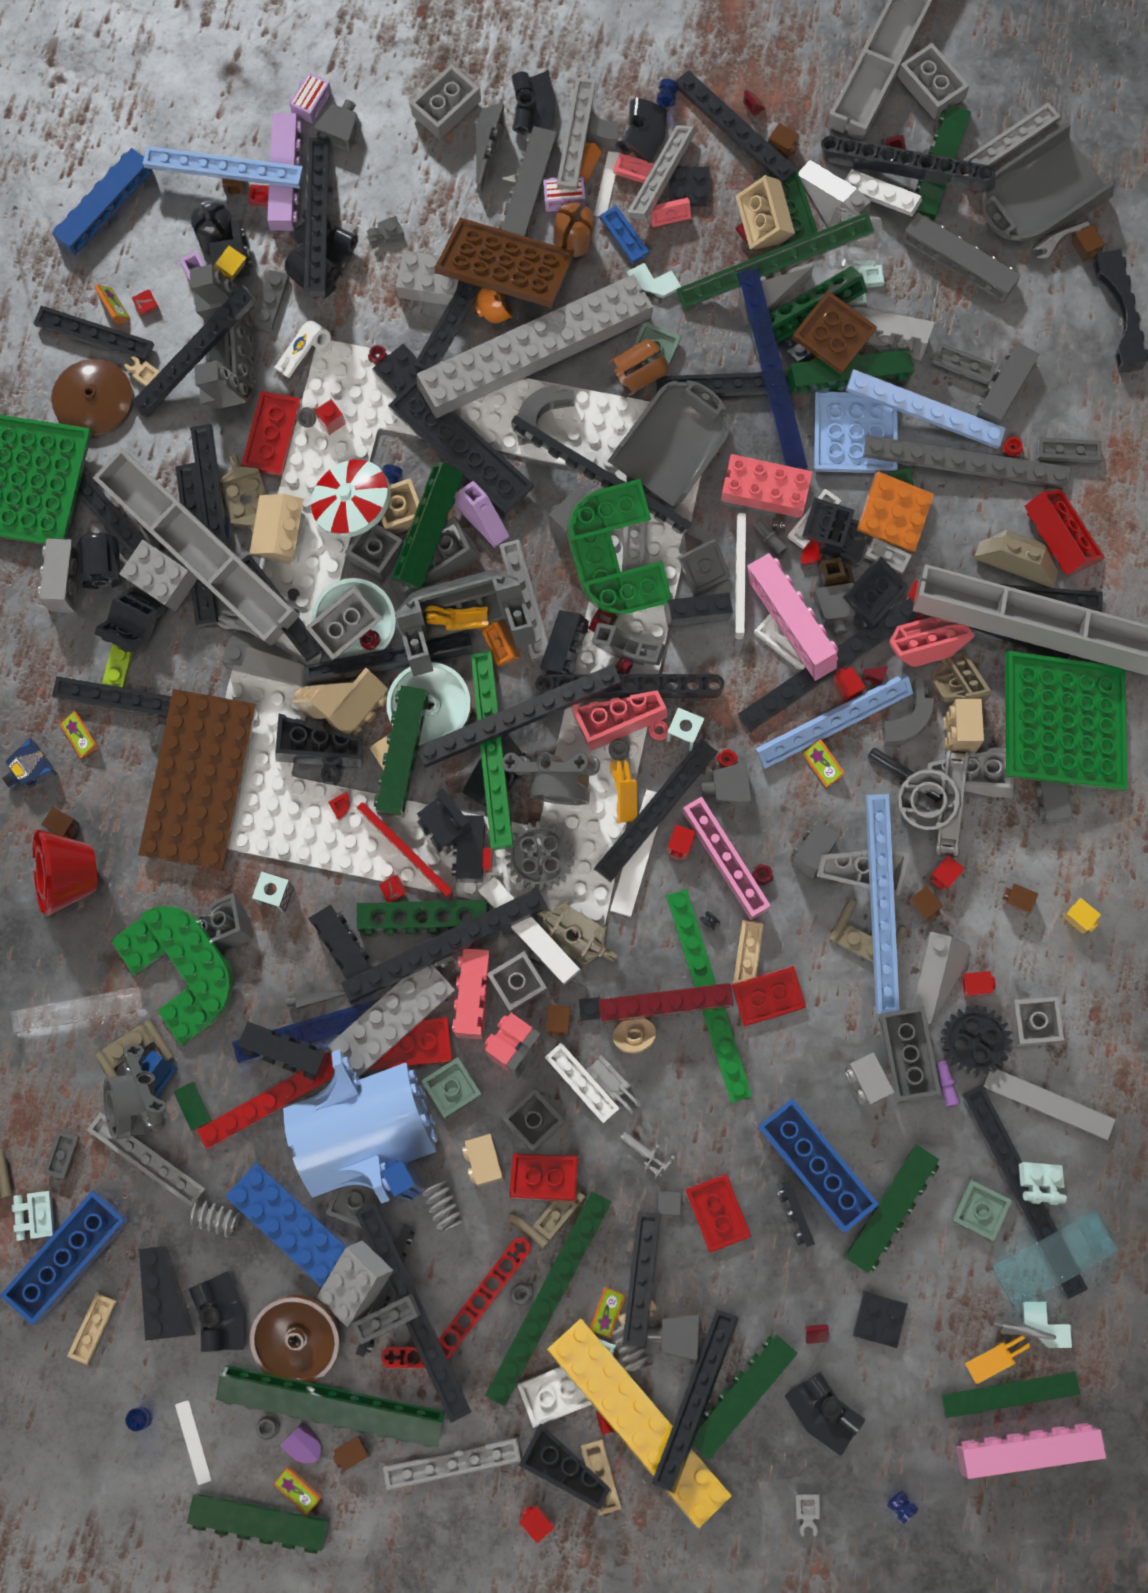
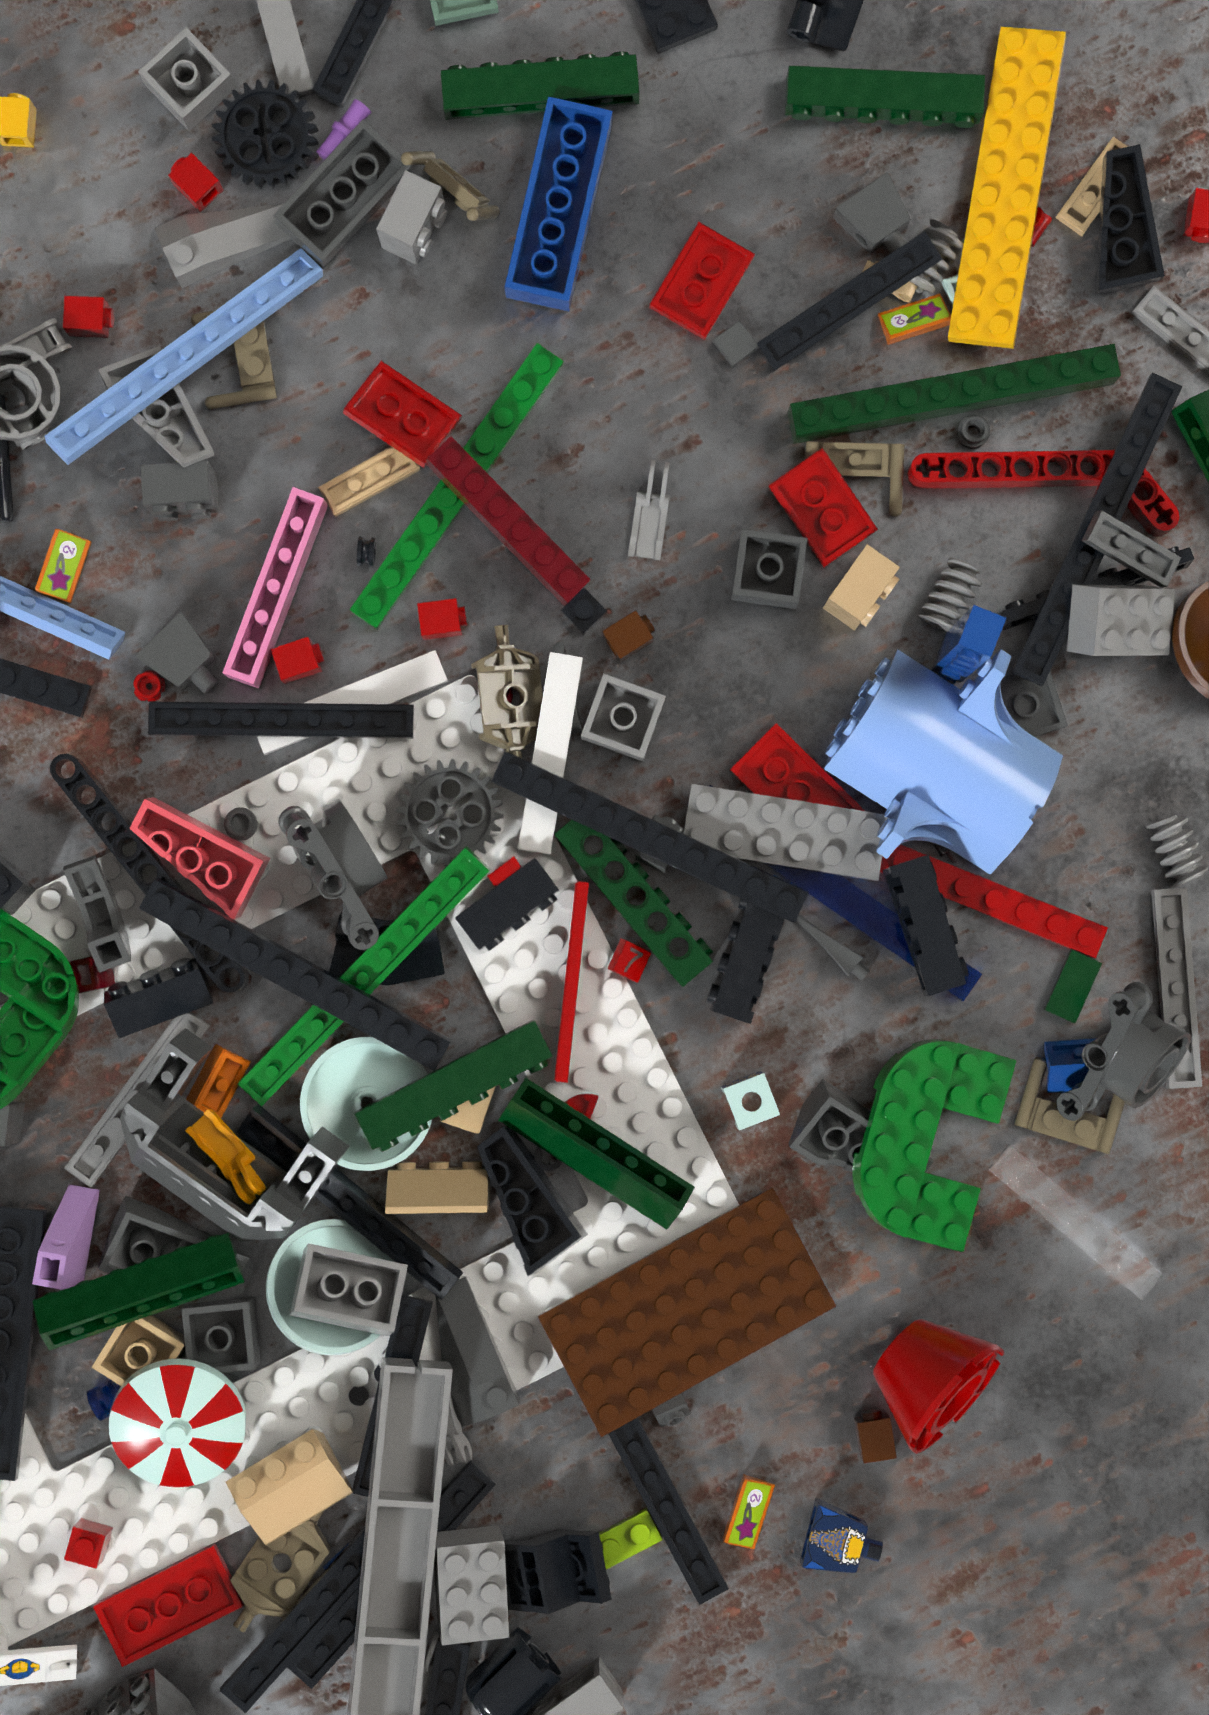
camera: 135 degrees left, 10 degrees up
blue brick [225,1163,348,1288] -> none
tan slope [291,682,355,719] -> none
dark grey plate [297,407,316,428] -> none
dark red plate [360,630,381,650] -> none
black bracket [417,788,472,855] -> none
sand green plate [421,1057,482,1119] -> none
coral wedge [452,949,490,1039] -> none
coral piece [484,1013,543,1079] -> none
white tile [517,1367,592,1428] -> none
white plate [545,1043,620,1124] -> none
light orange arm [610,760,637,824] -> none
tan dish [613,1019,656,1053] -> none
dark red plate [615,657,634,674] -> none
light grey piece [620,1132,675,1178] -> none
coral plate [649,720,669,741] -> none
black plate [651,1309,739,1494] -> none
light aqua piece [666,708,704,751] -> none
dark red plate [752,864,773,885] -> none
black plate [776,1180,815,1248] -> none
dark red slope [804,1324,829,1344] -> none
reddish brown brick [907,886,943,922] -> none
reddish brown brick [1002,883,1039,917] -> none
none -> dark tan plate [401,151,500,221]
none -> red brick [417,598,467,640]
none -> dark green brick [498,1077,695,1230]

